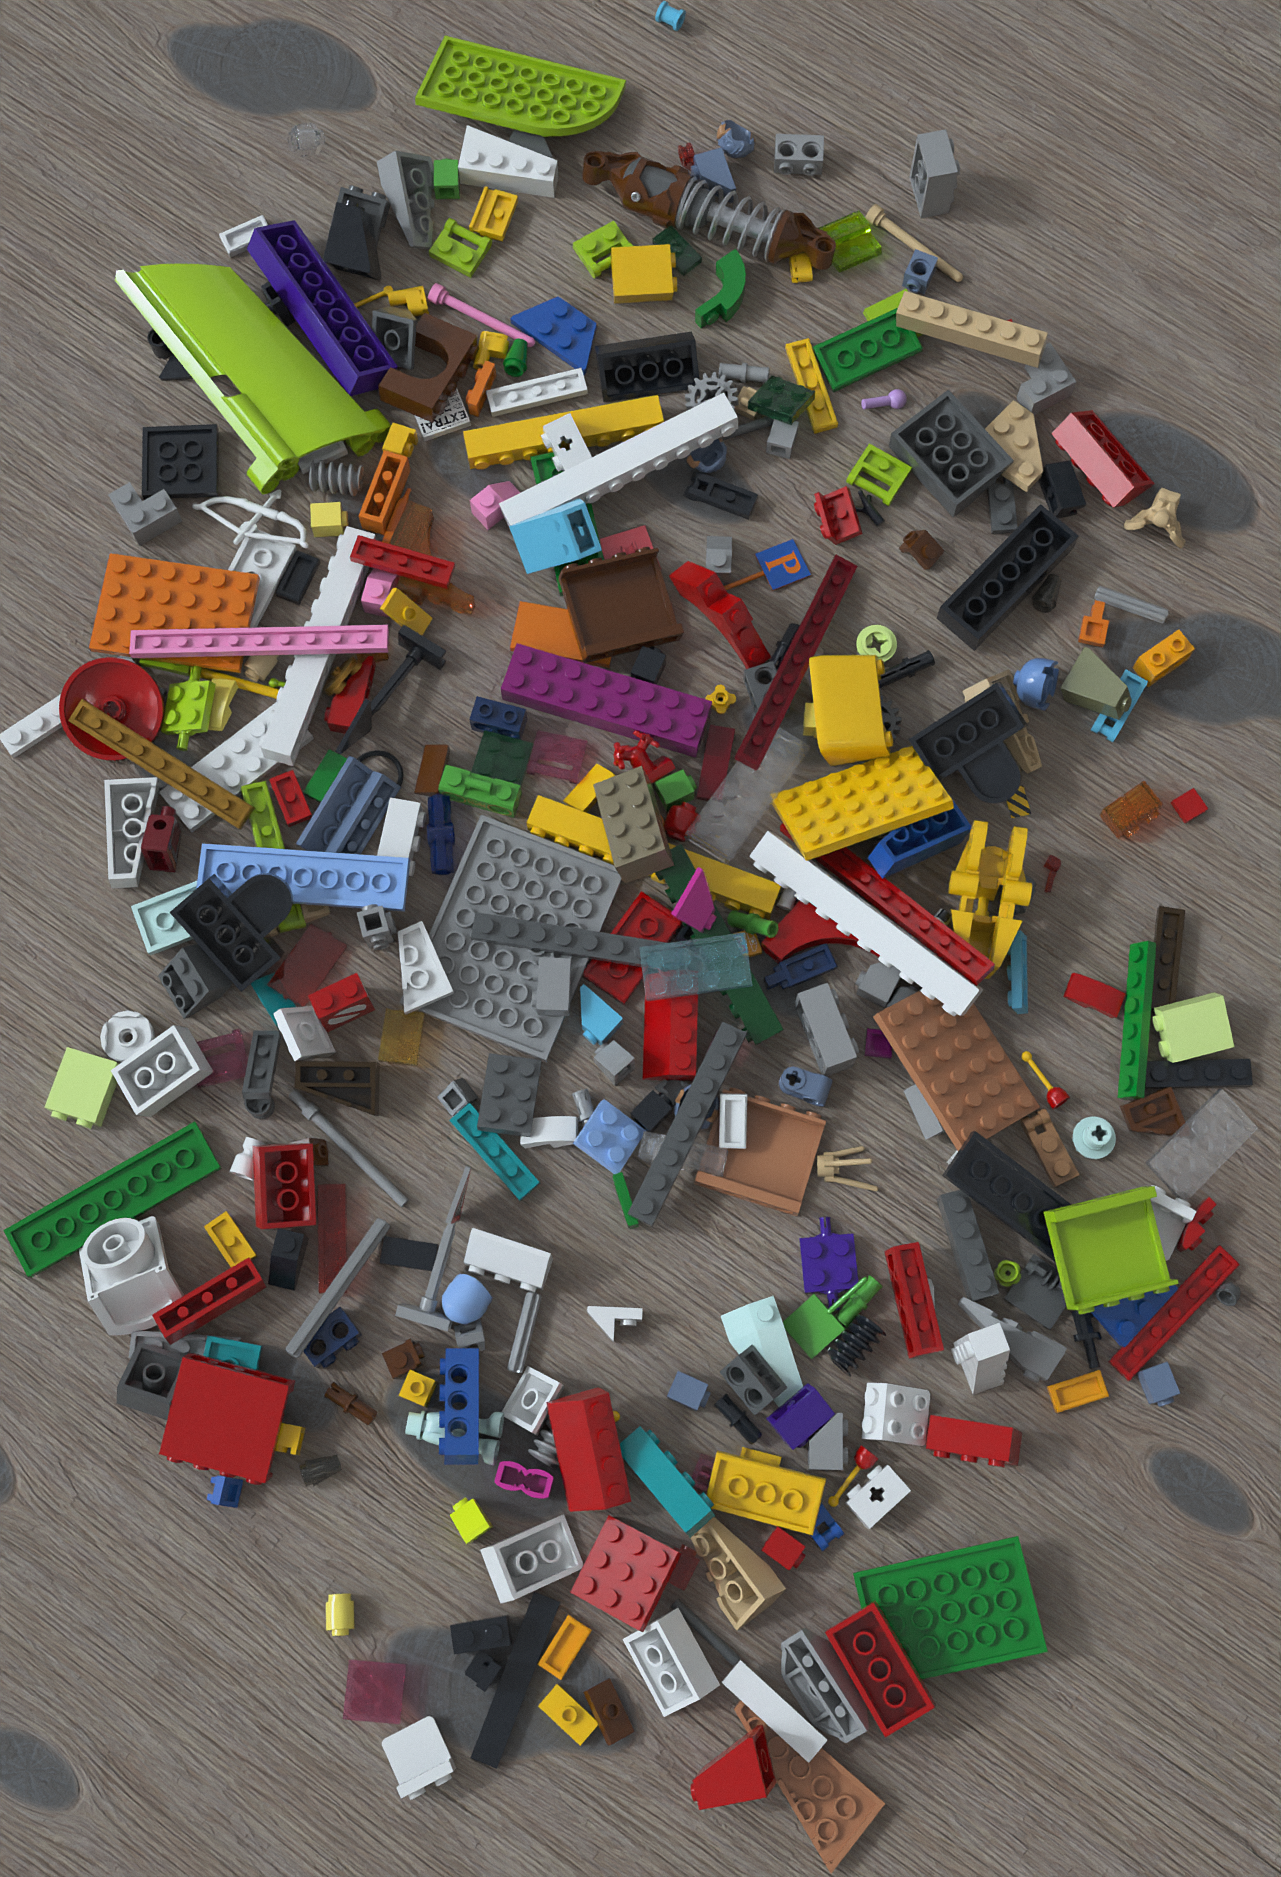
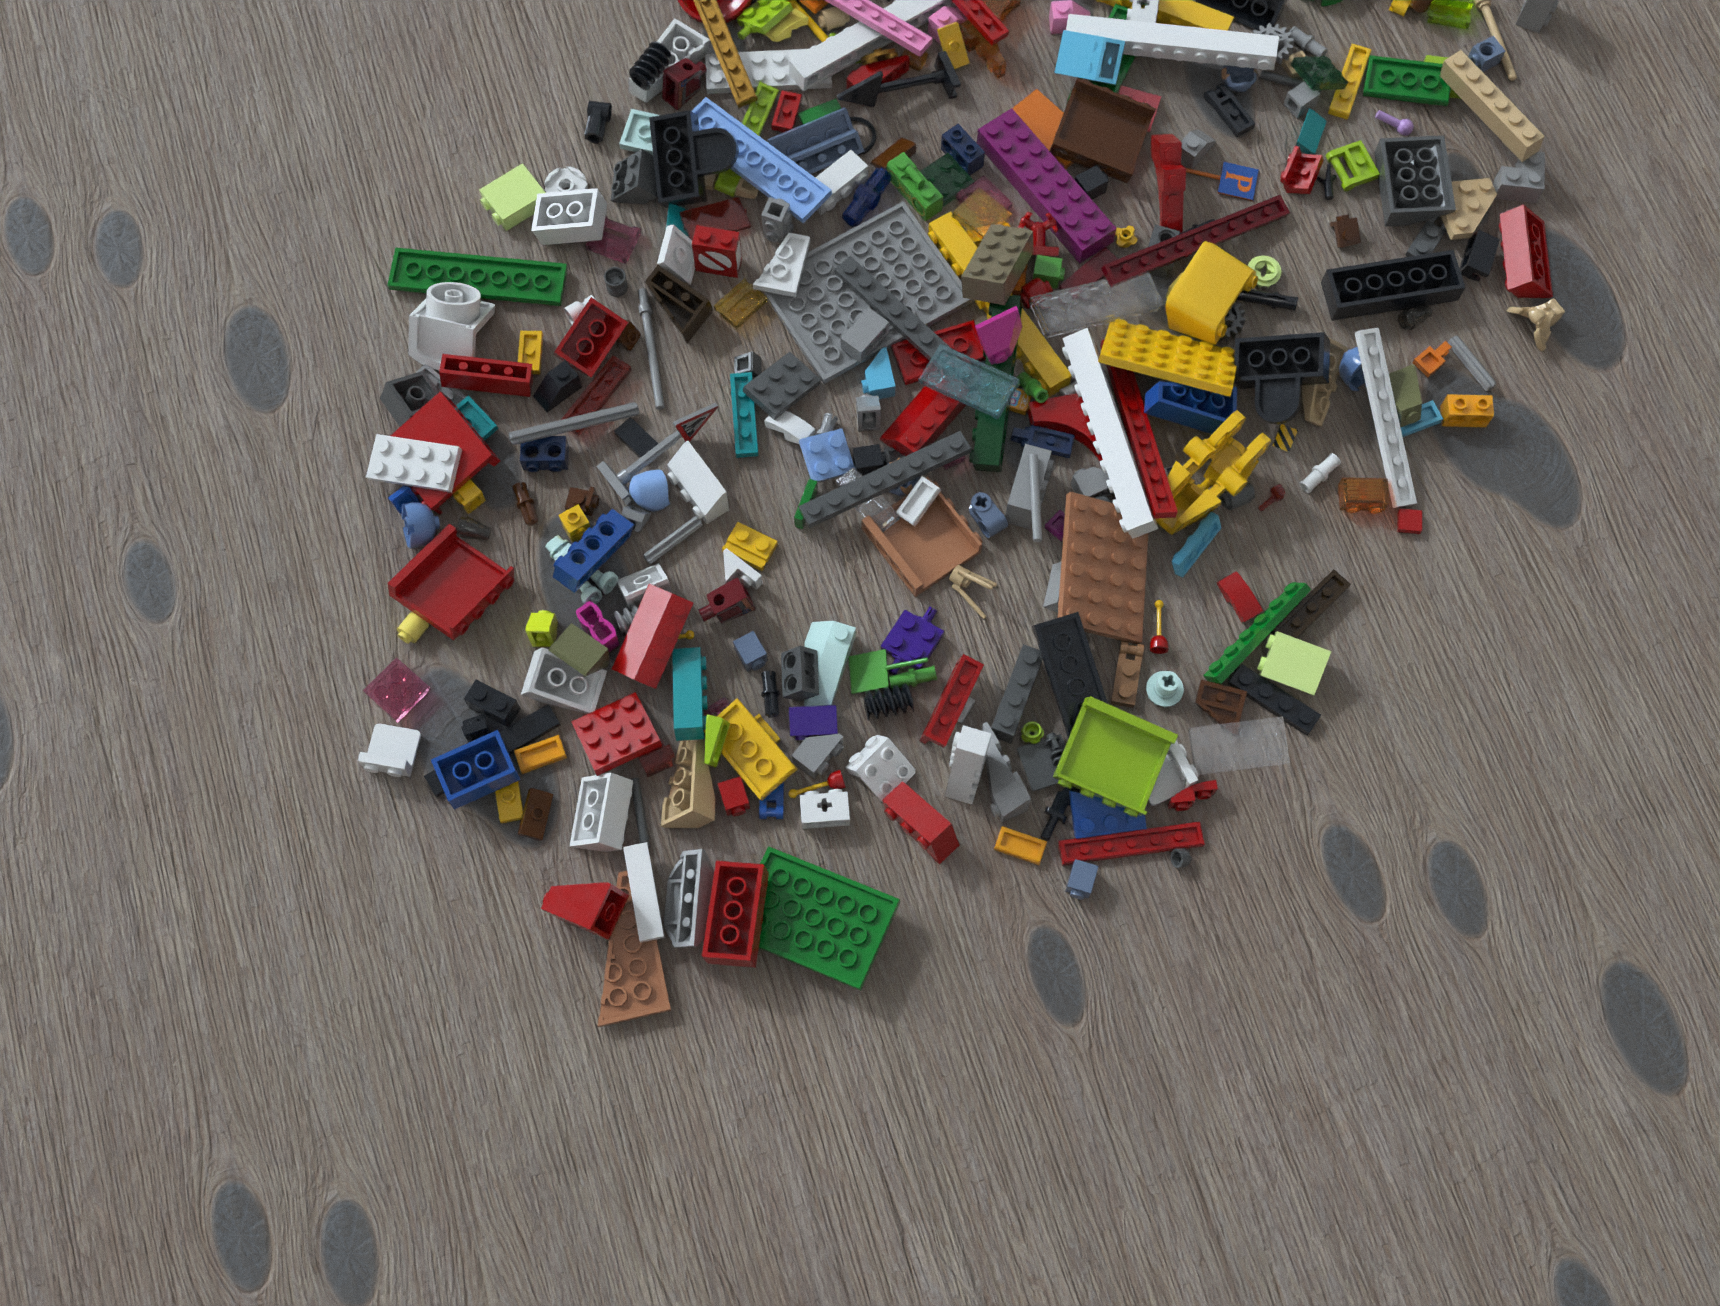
camera: 35 degrees right, 5 degrees down
dark grey plate [242,1030,281,1100] -> none
none -> white plate [366,434,462,493]
none -> red panel [387,524,515,641]
none -> medium blue cylinder [402,503,440,549]
none -> blue brick [431,730,521,810]
none -> olive slope [548,623,610,677]
none -> black piece [584,100,612,144]
none -> black piece [629,41,671,91]
none -> dark red torso [698,577,756,623]
none -> lime slope [704,714,730,768]
none -> yellow plate [722,522,778,571]
none -> clear yellow tile [952,187,1012,241]
none -> light grey bar [1028,454,1042,542]
none -> teal slope [1296,108,1327,155]
none -> white pin [1299,453,1341,493]
none -> white plate [1355,328,1417,508]

